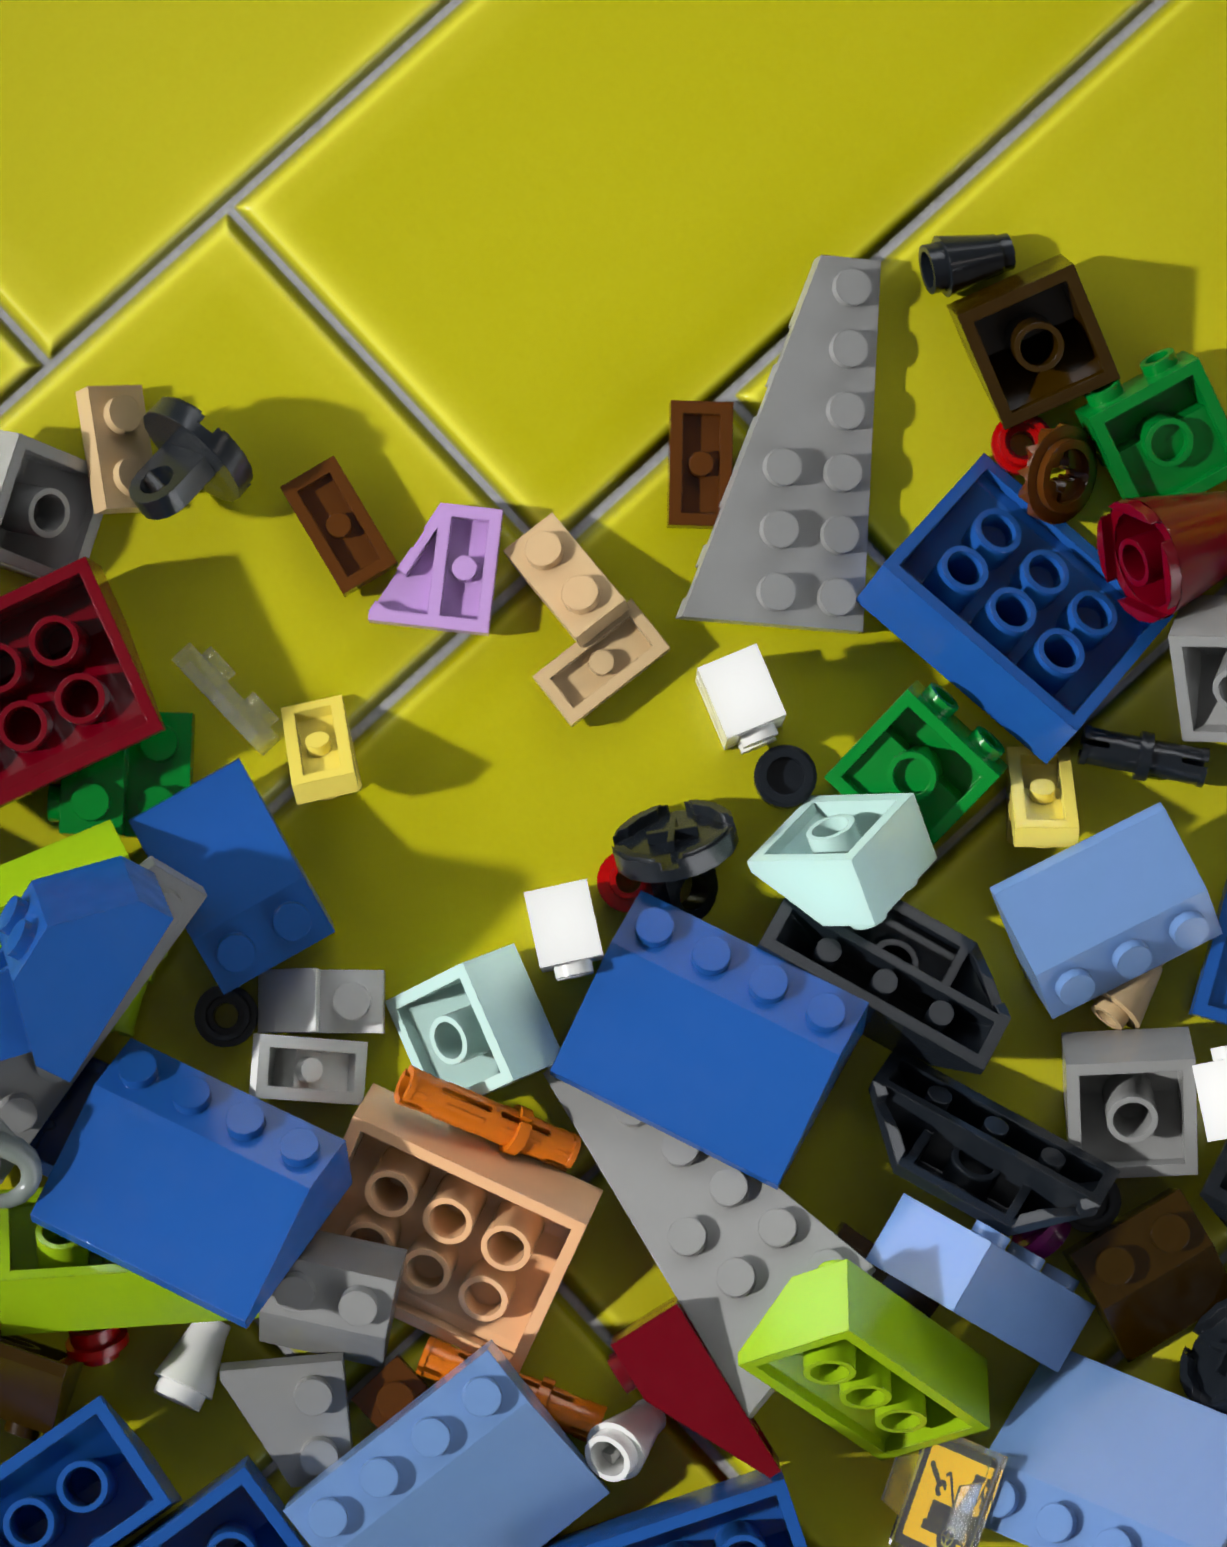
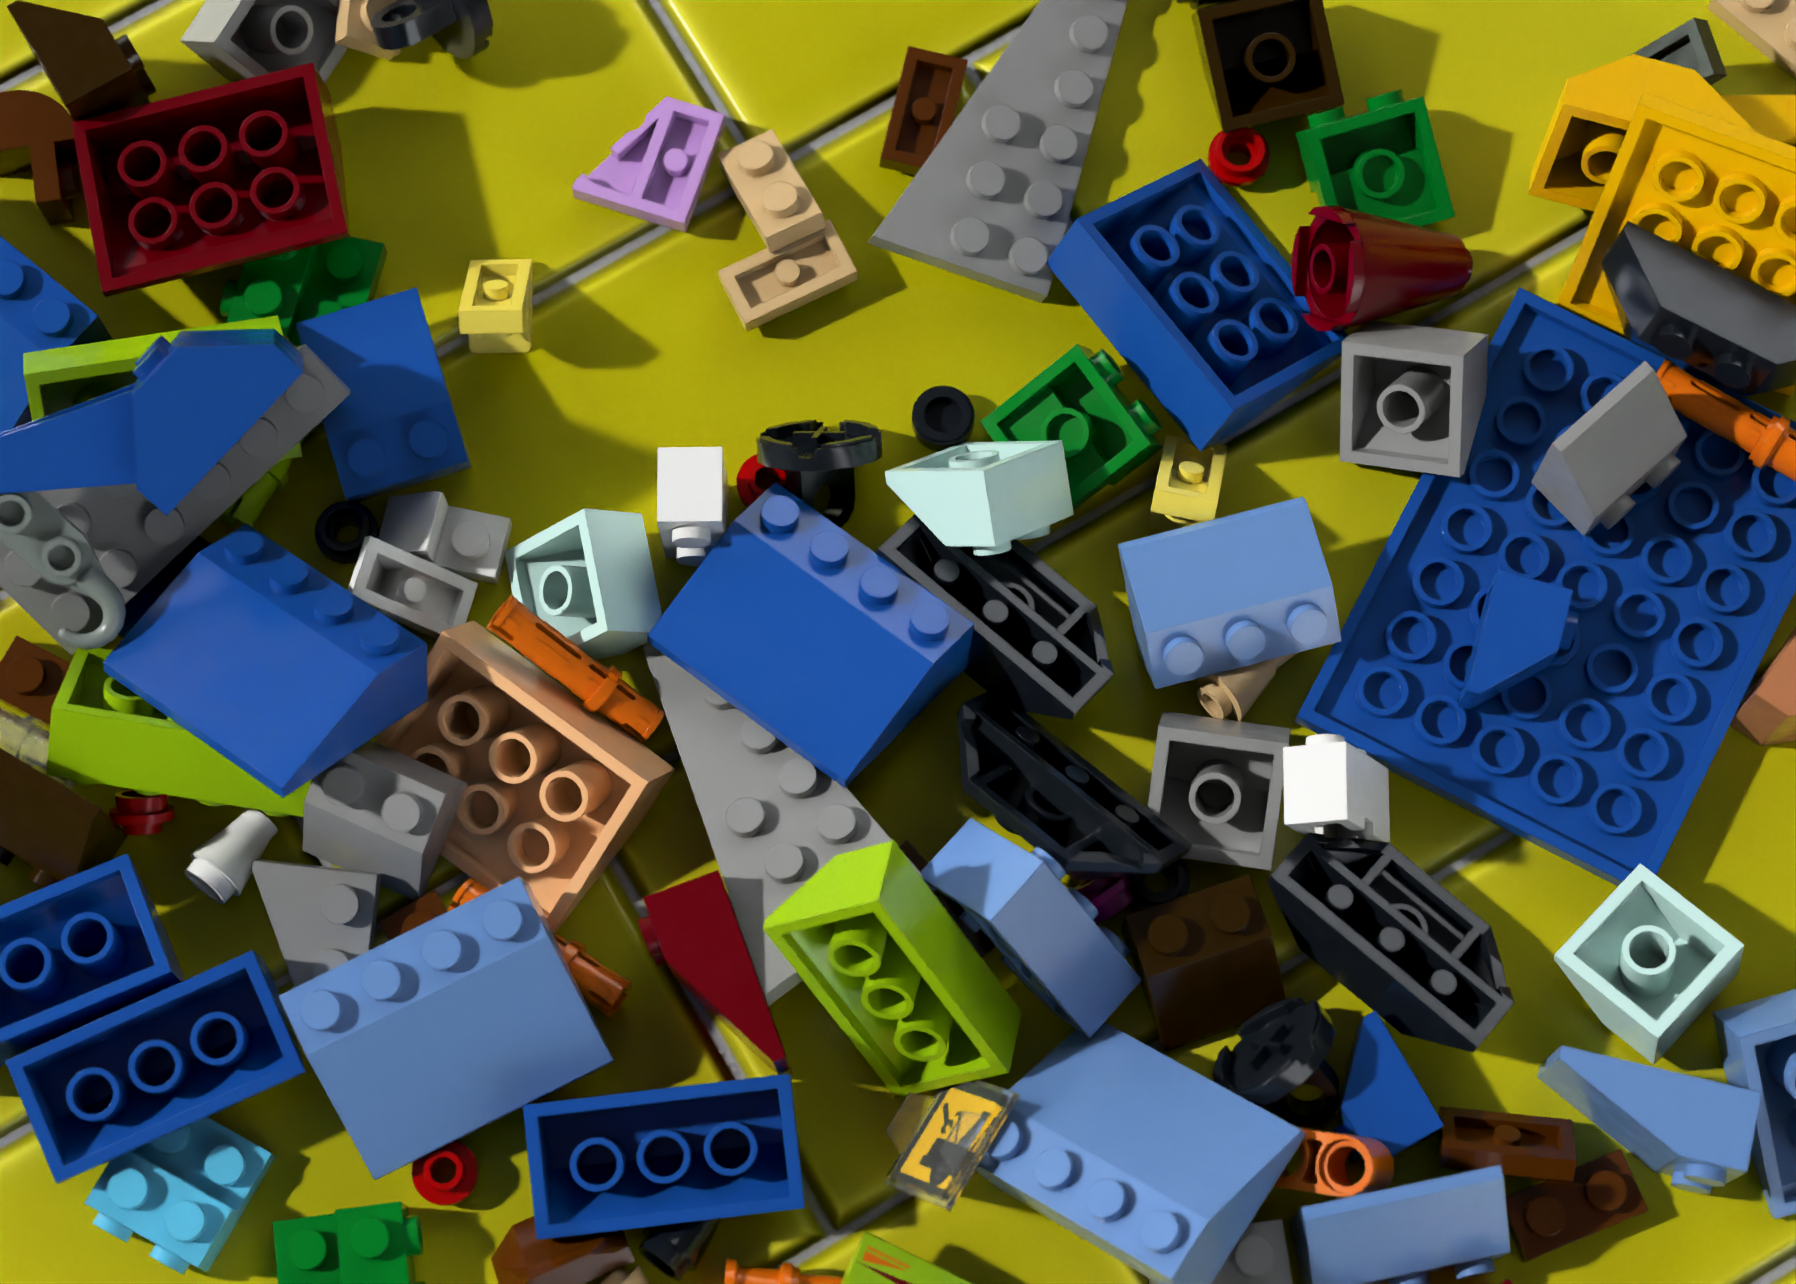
camera: 10 degrees right, 10 degrees down
clear plate [171,642,281,756] -> none
reddish brown plate [280,455,399,597] -> none
white cone [585,1399,666,1482] -> none
white brick [695,643,787,754] -> none
reddish brown gear [1017,422,1097,524] -> none
black pin [1077,724,1210,788] -> none

